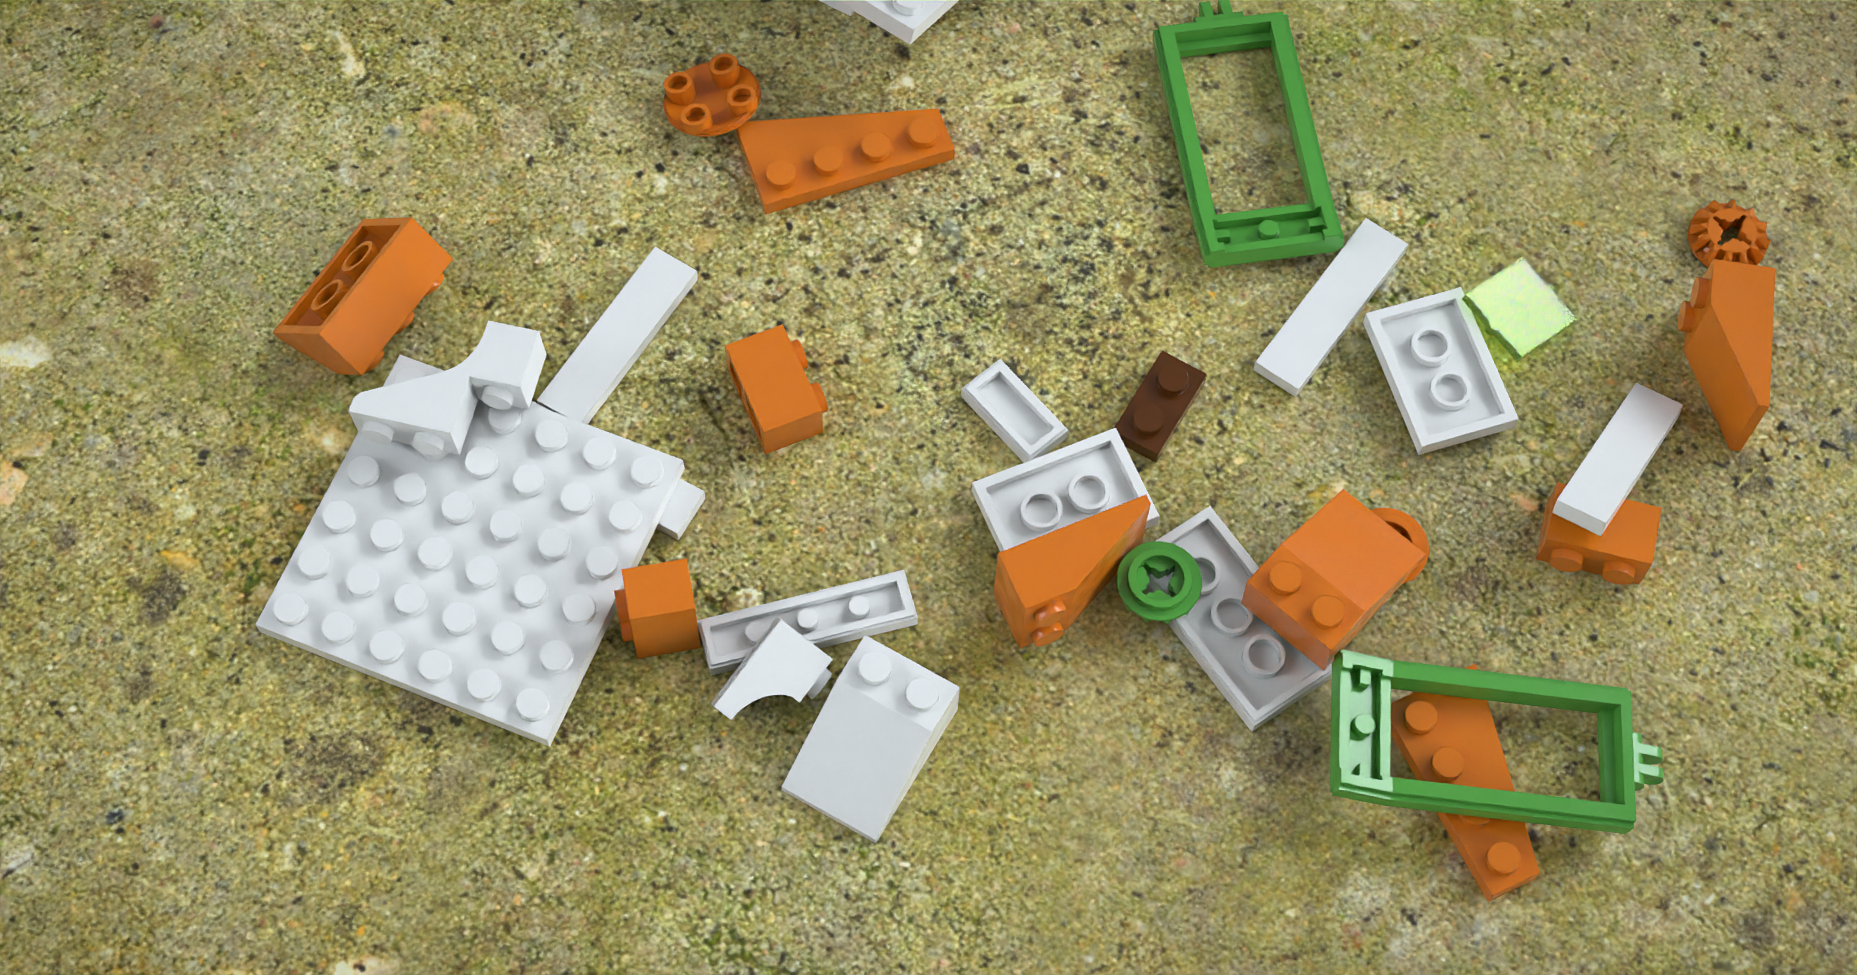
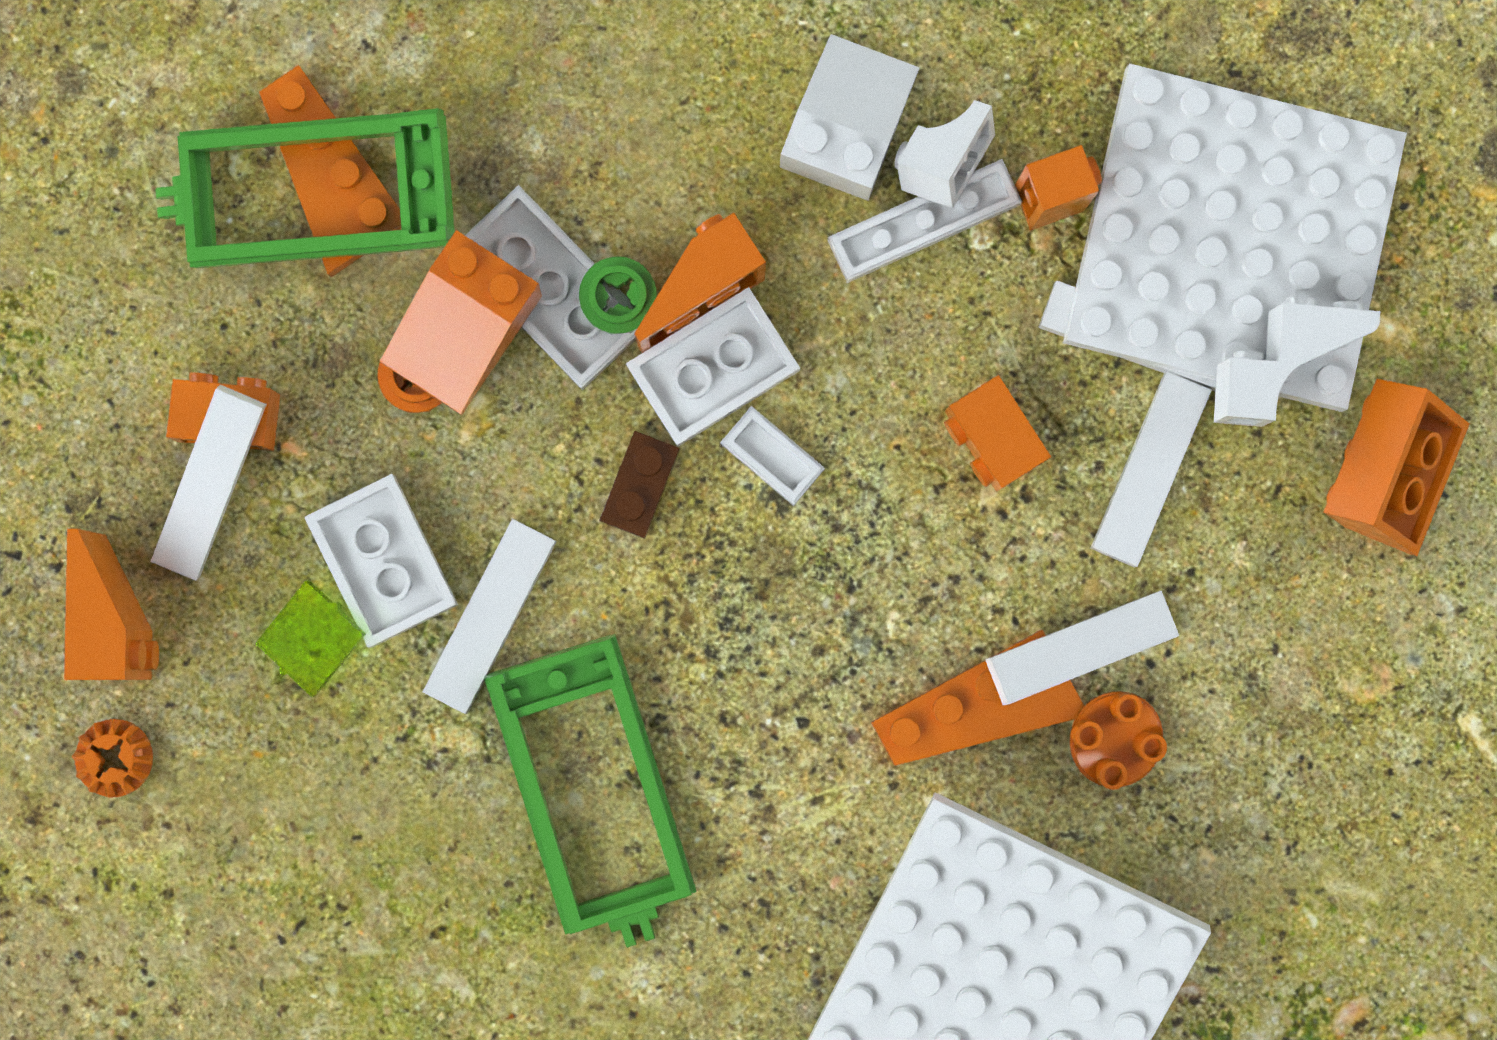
camera: 170 degrees right, 20 degrees up
none -> white tile [985,591,1179,706]

